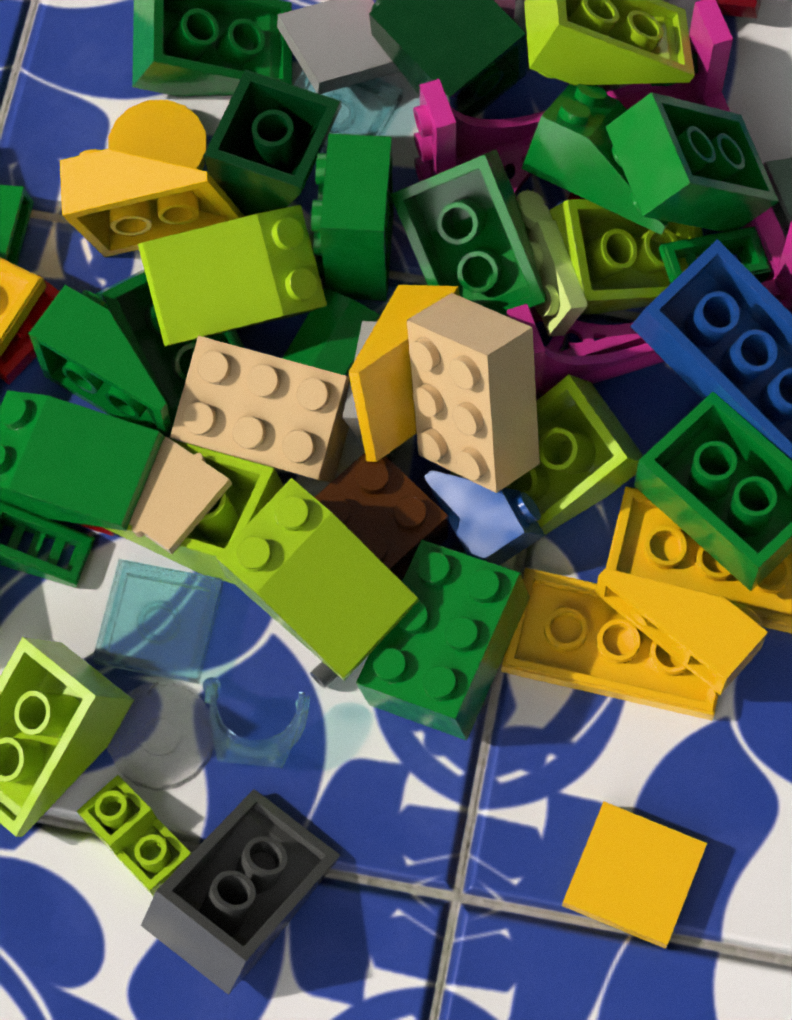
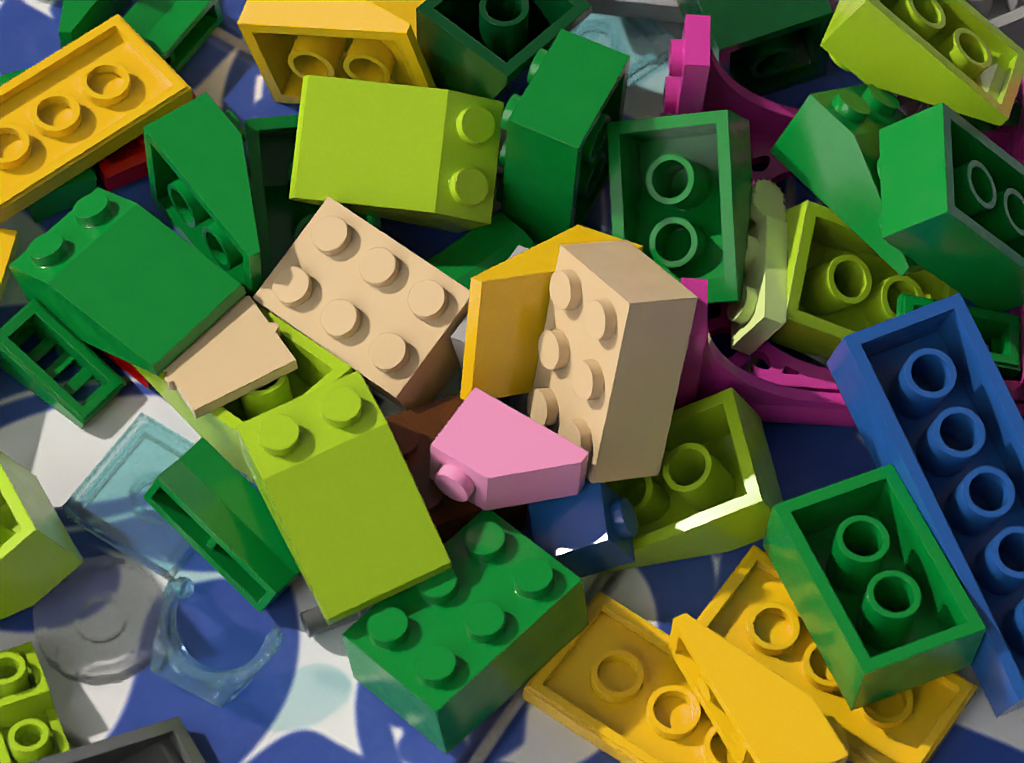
camera: 15 degrees right, 10 degrees down
none -> green piece [142,437,302,613]
none -> bright pink slope [429,387,589,511]

